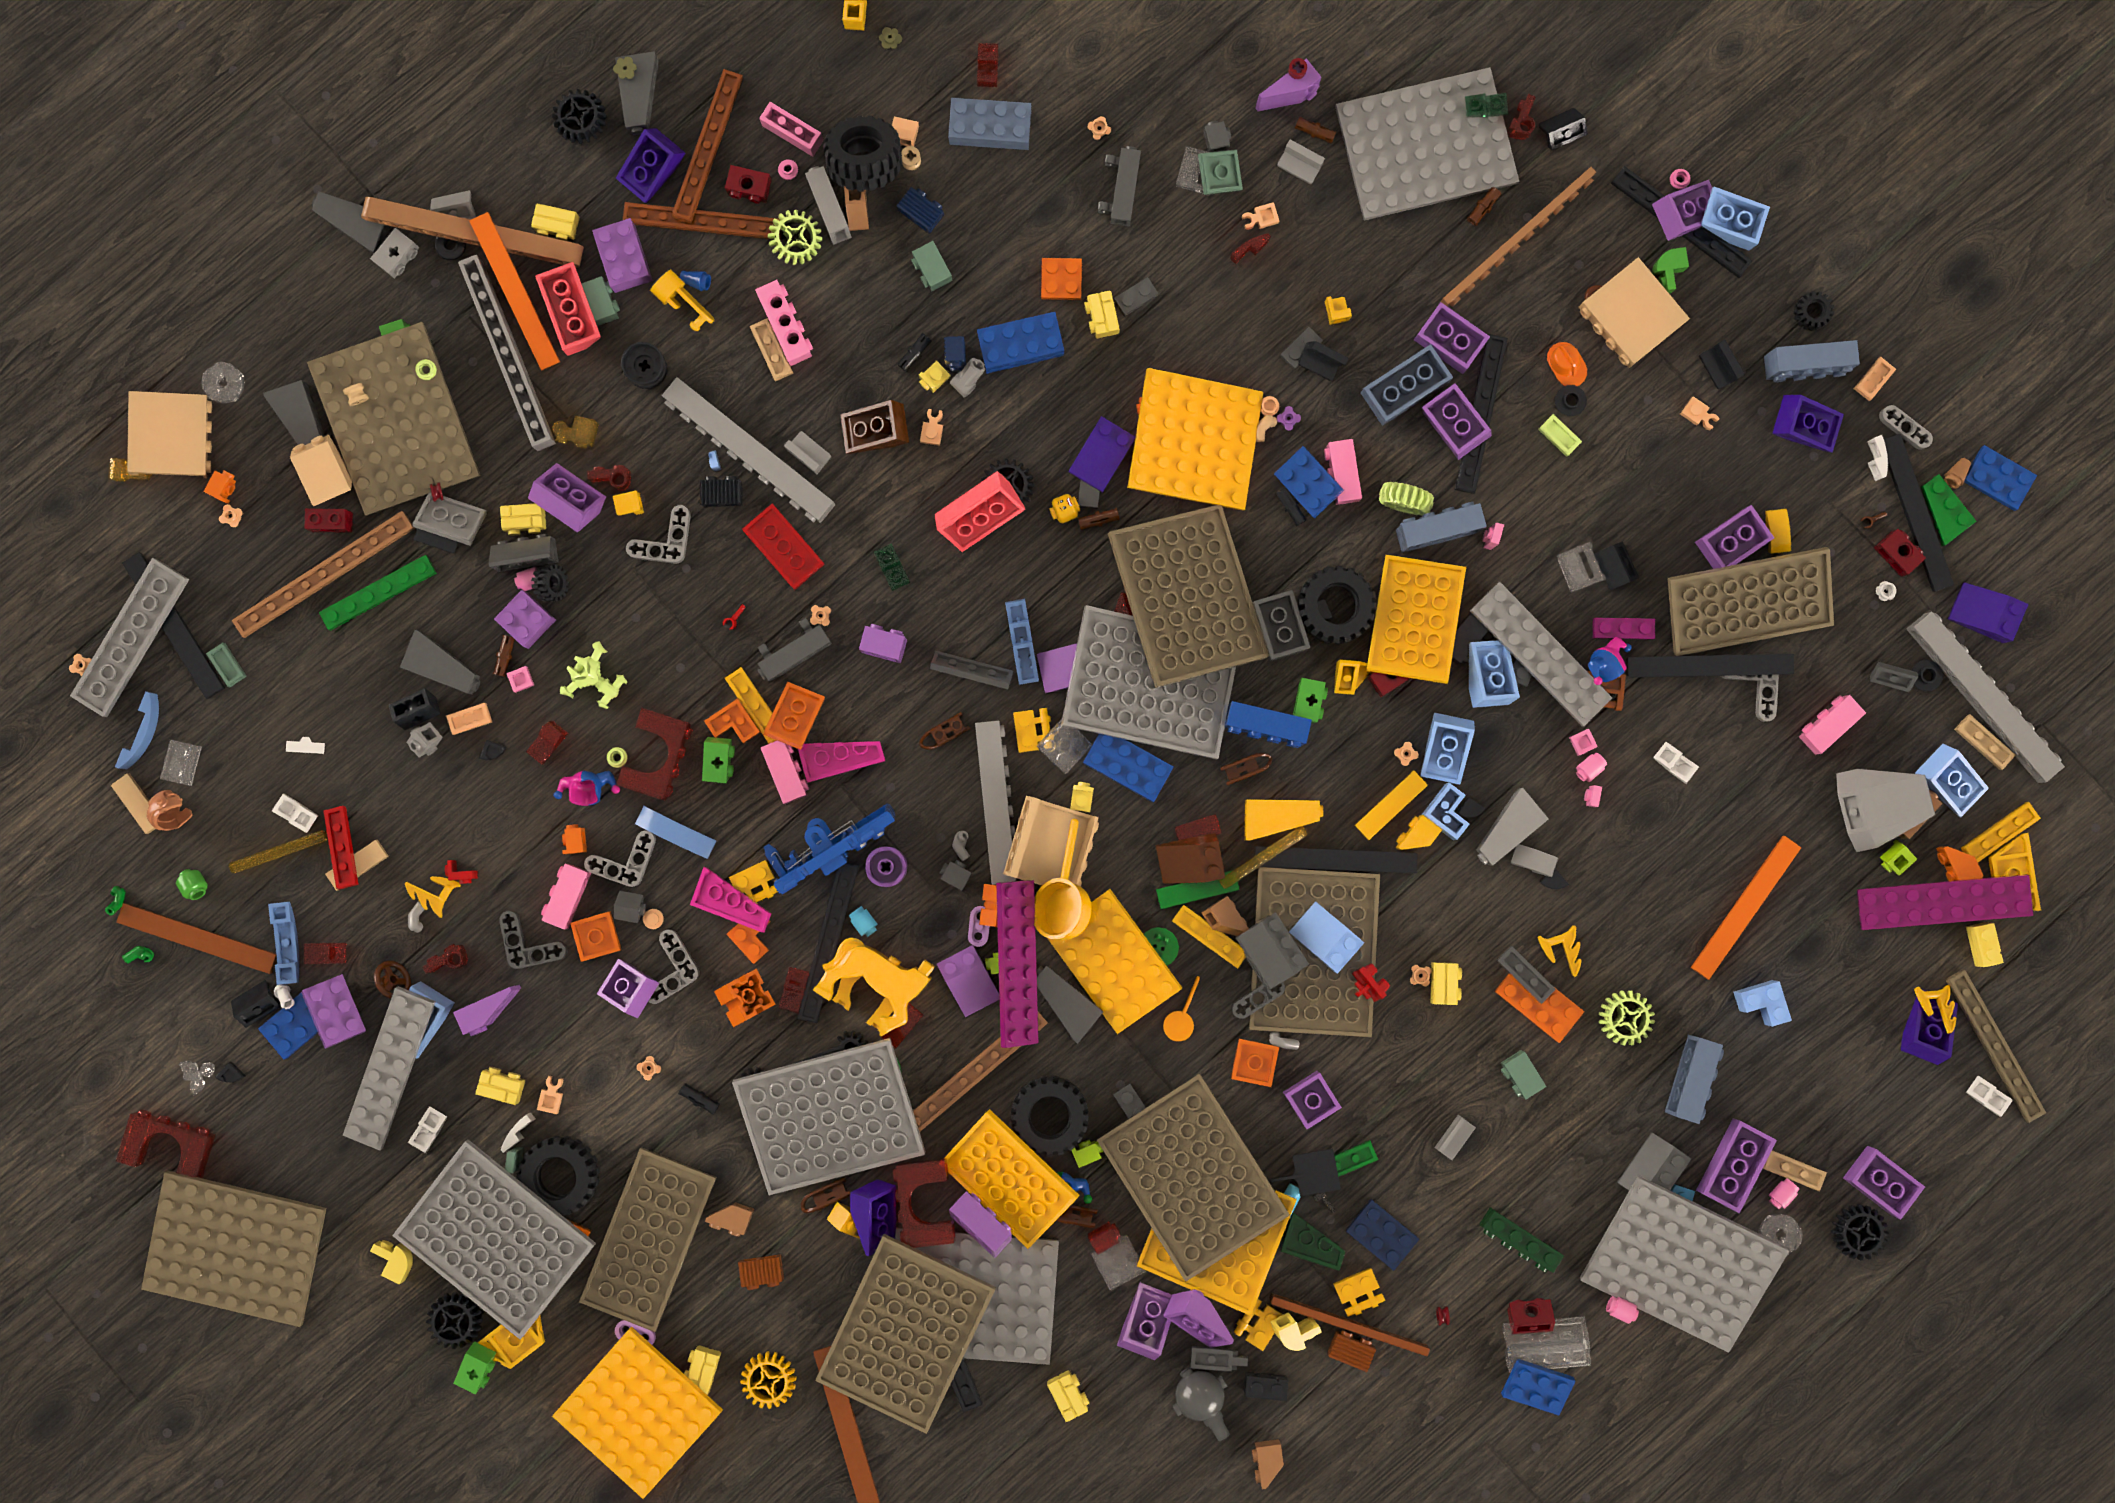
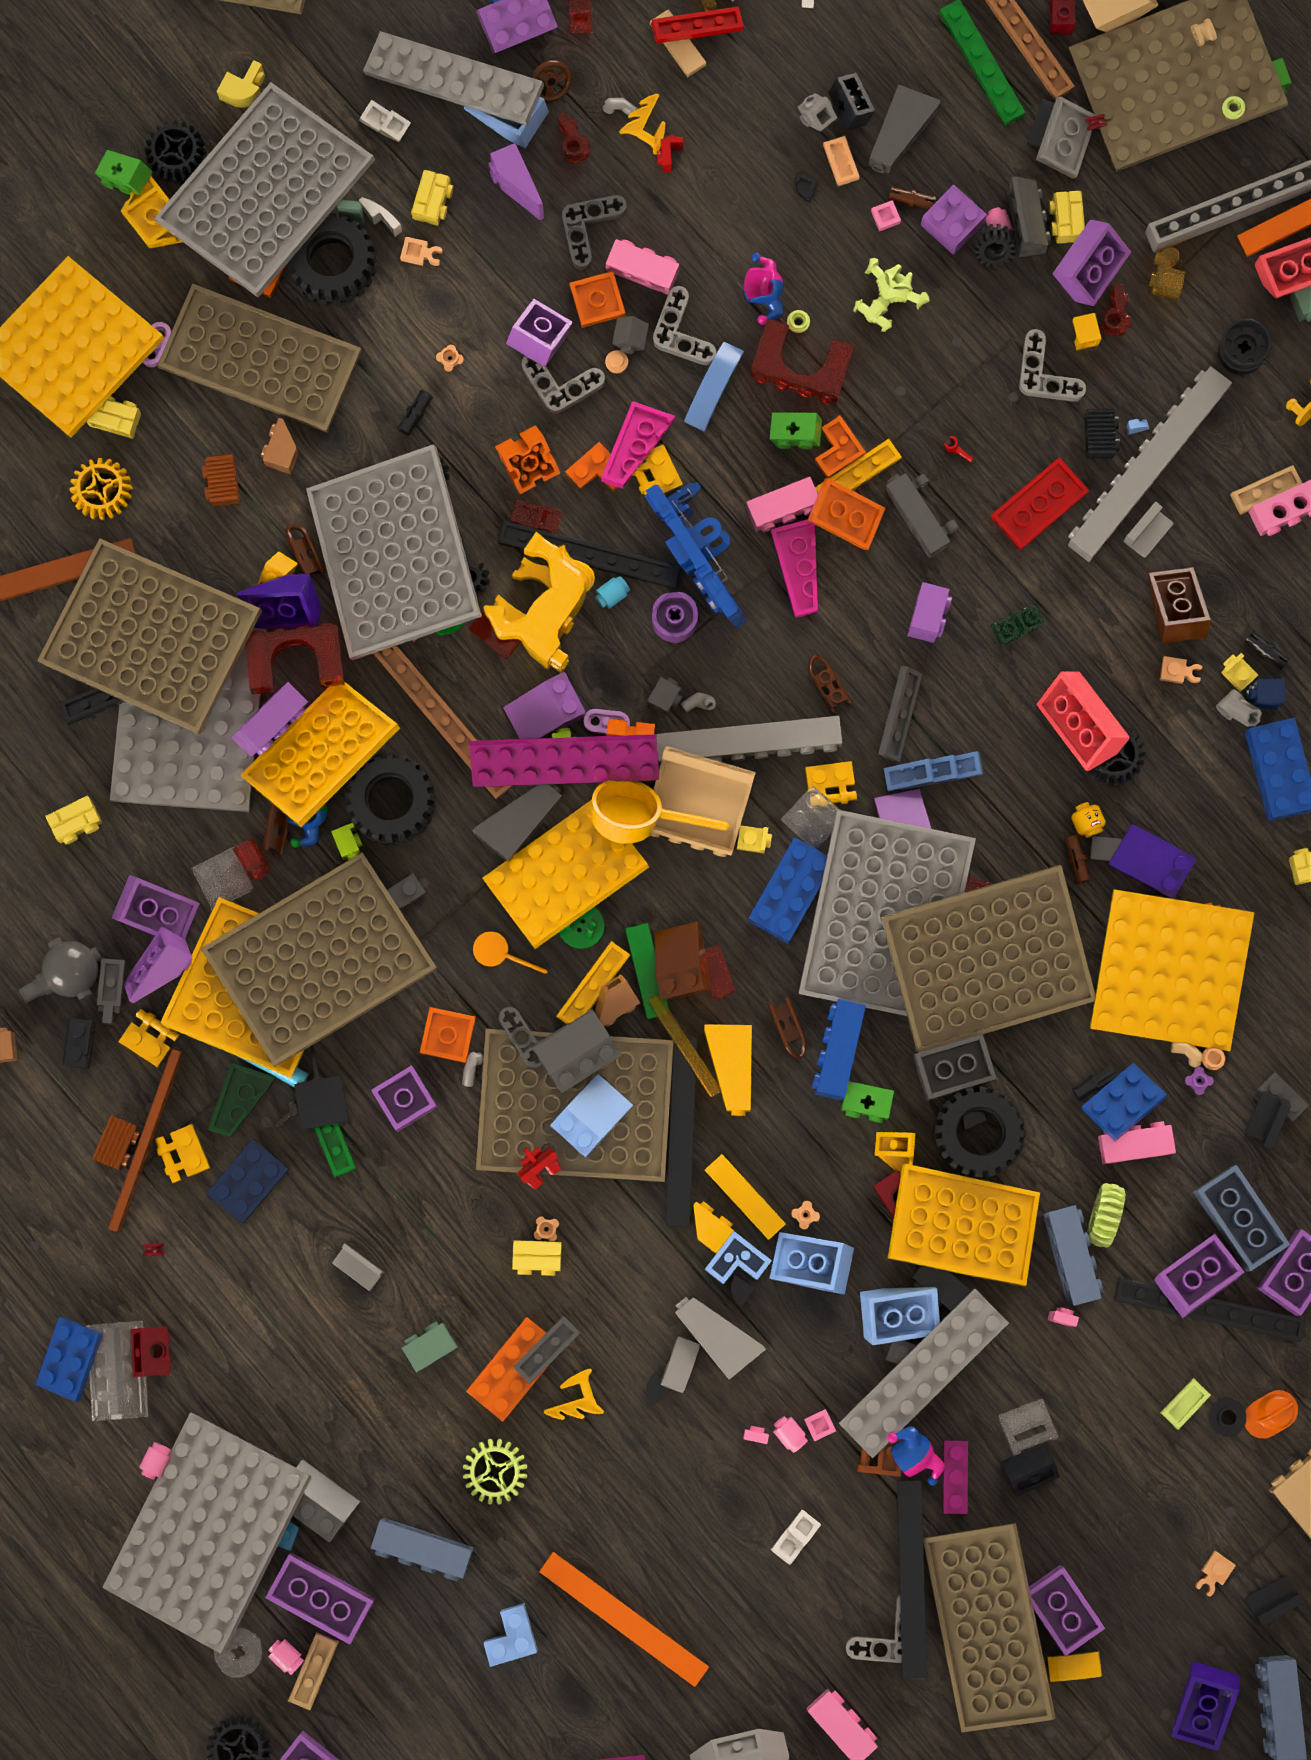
camera: 90 degrees right, 5 degrees down
clear red plate [526,720,569,765] -> none
orange brick [562,824,587,854] -> none
light nougat plate [810,605,831,626] -> none
light yellow brick [1270,1313,1321,1351] -> none
dark green brick [1479,1207,1564,1273] -> none

